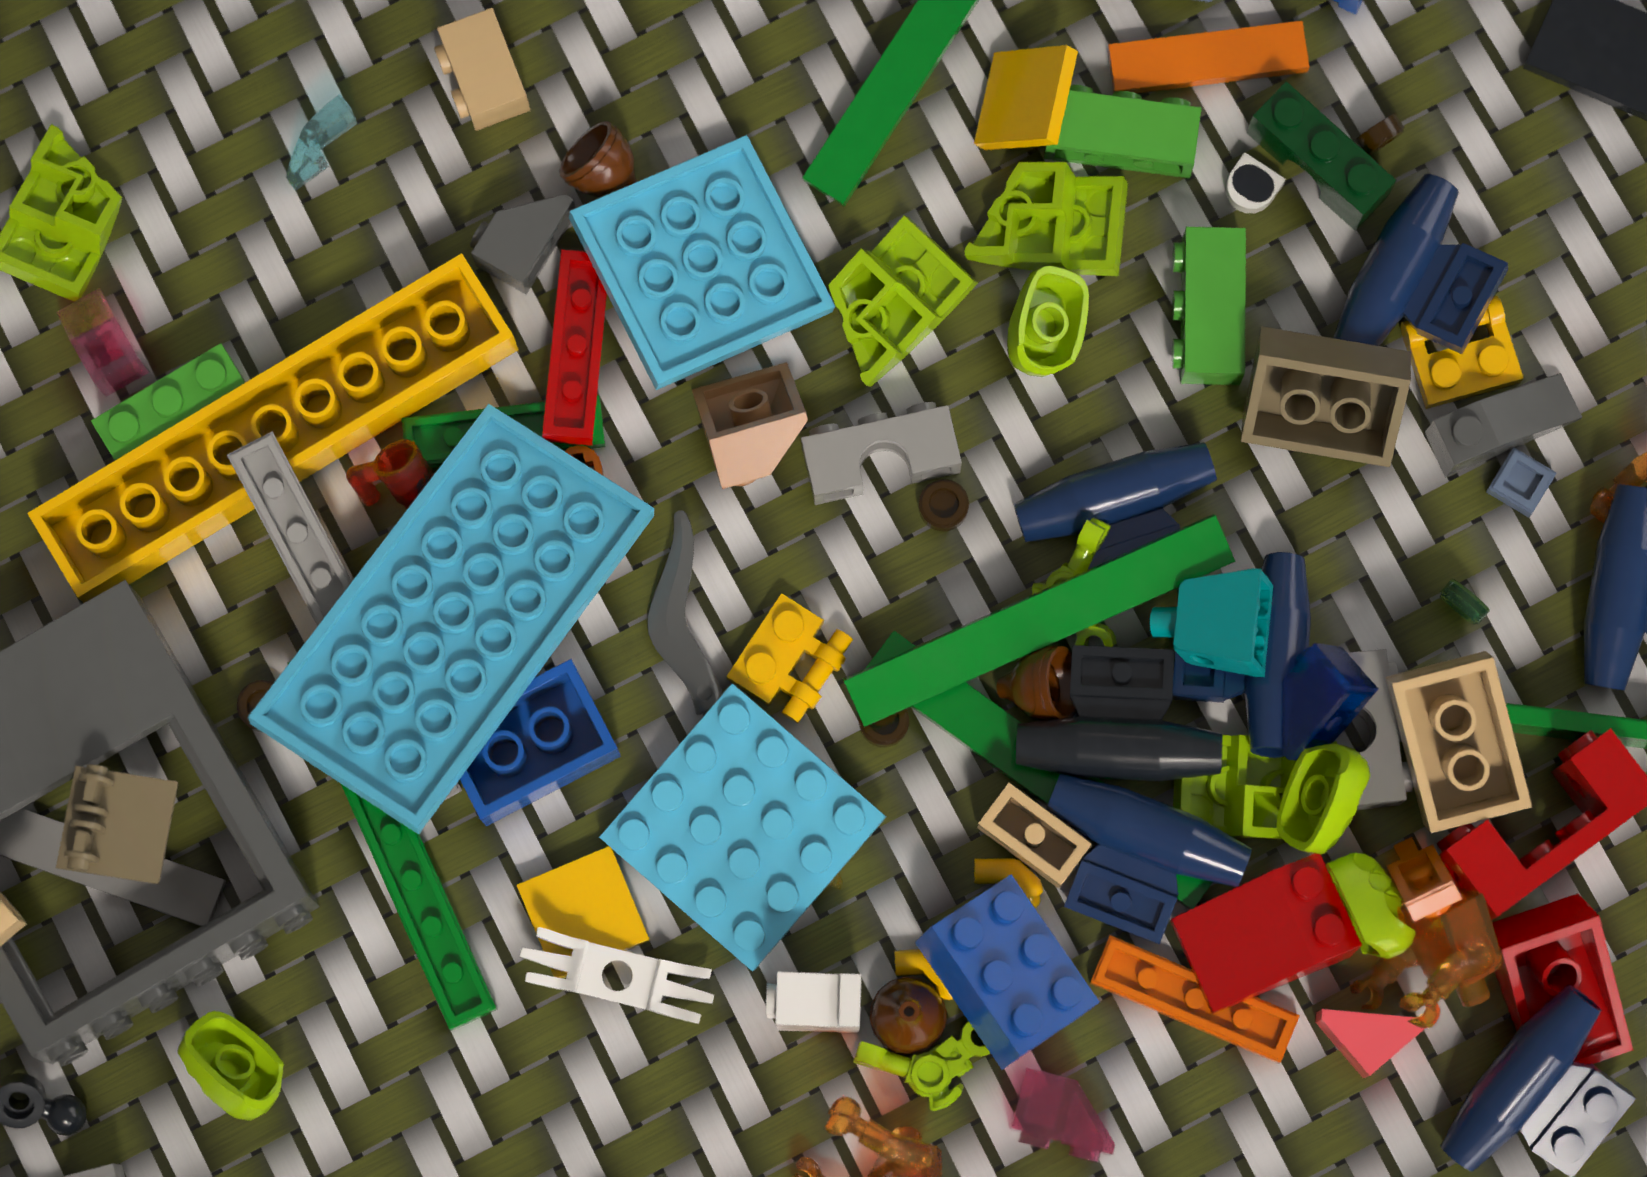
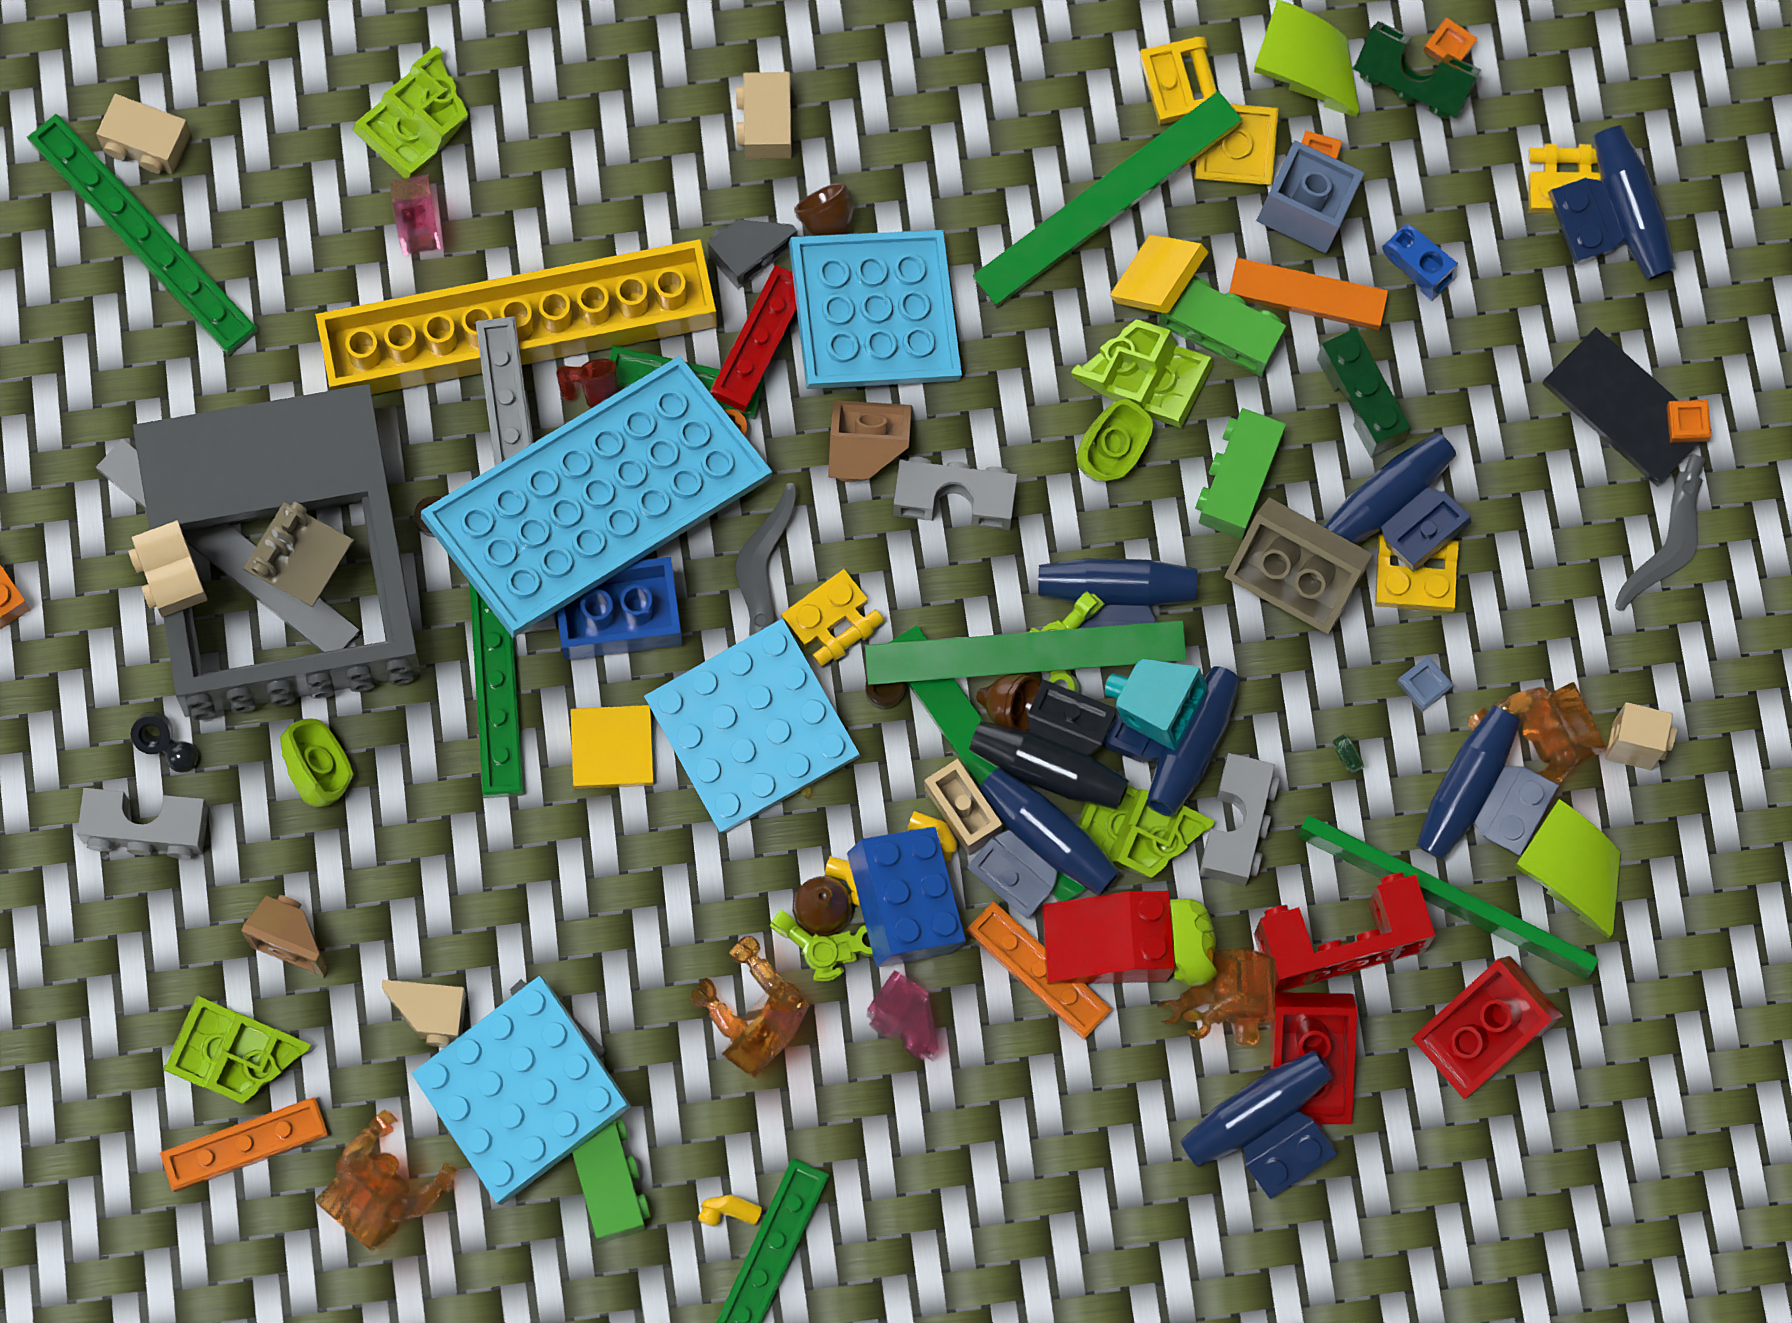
camera: 15 degrees right, 5 degrees down
bright green brick [91,343,246,460] -> none
clear light blue slope [286,94,358,191] -> none
white piece [520,927,714,1024] -> none
white hips [766,972,861,1033] -> none
lime slope [828,215,978,387] -> none
dark brown tile [919,479,969,531] -> none
tile [1226,153,1286,213] -> none
lime piece [1276,744,1370,854] -> none
clear blue slope [1282,643,1379,761] -> none
coral slope [1315,1009,1426,1078] -> none
dark brown tile [1354,113,1405,155] -> none
tan brick [1385,651,1532,833] -> none
orange hinge [1386,837,1462,921] -> none
dark grey slope [1424,373,1582,478] -> none

